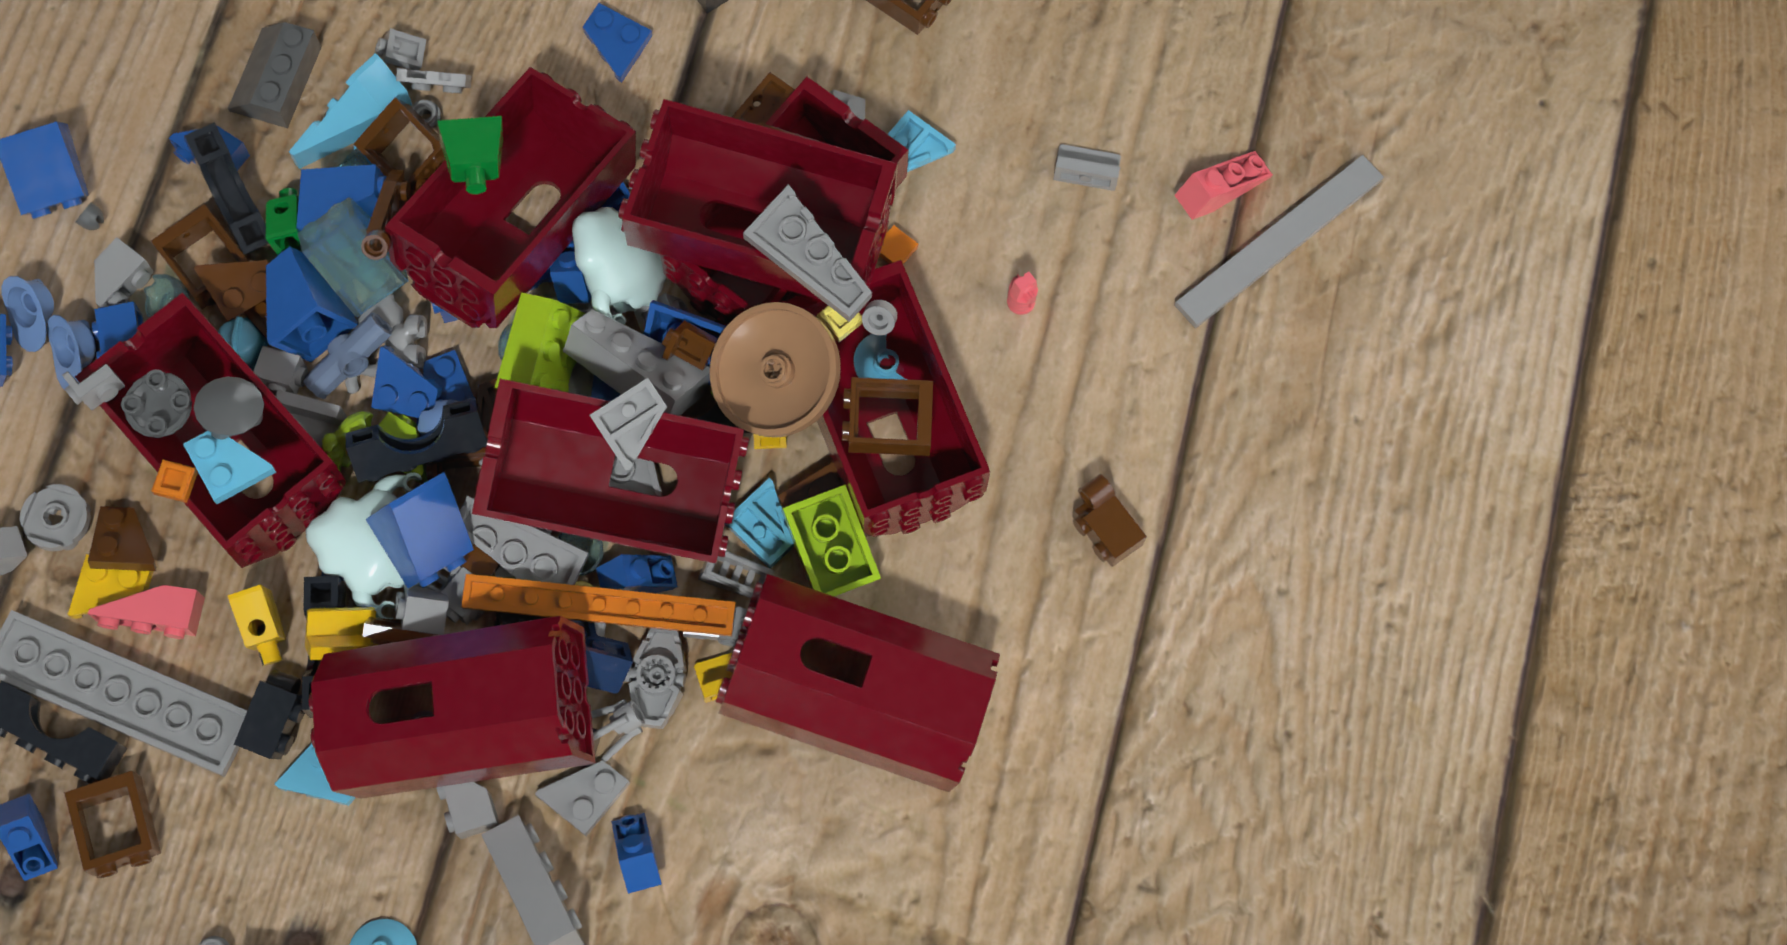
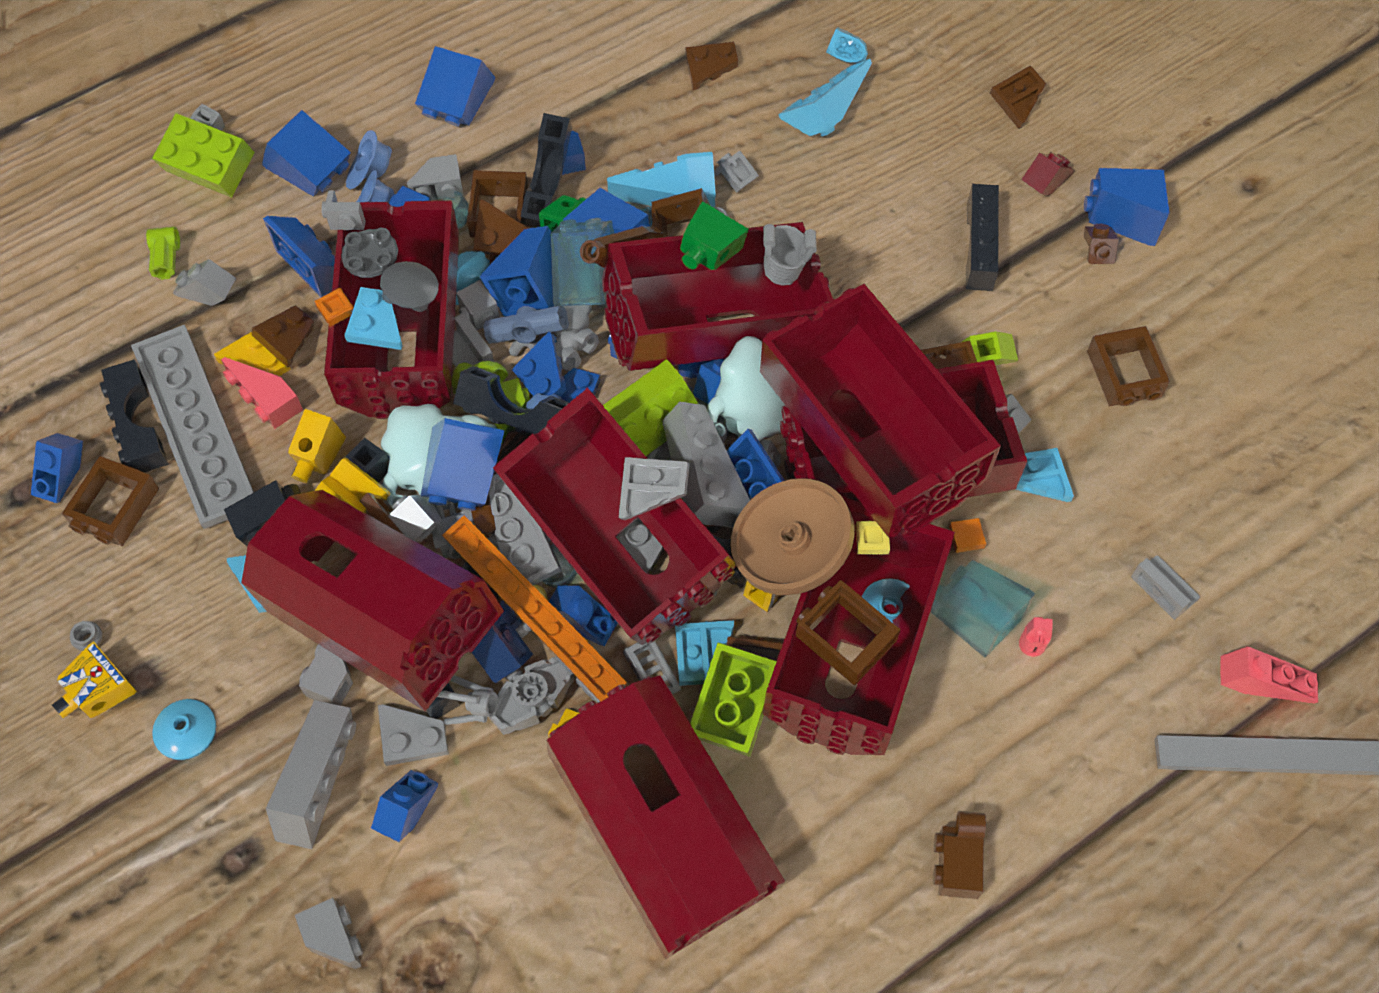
camera: 45 degrees right, 10 degrees down
light grey plate [20,484,91,551] -> none
dark grey hinge [76,202,104,230] -> none
dark grey slope [228,22,321,129] -> none
light grey wing [396,68,472,94] -> none
blue wing [583,3,653,83] -> none
reddish brown bracket [662,320,718,371] -> none
light grey wing [743,184,872,322] -> none
light grey tile [862,300,897,335] -> none
none -> blue slope [263,216,335,297]
none -> light grey piece [763,224,817,286]
none -> clear light blue slope [930,560,1035,658]
none -> lime slope [962,331,1018,365]

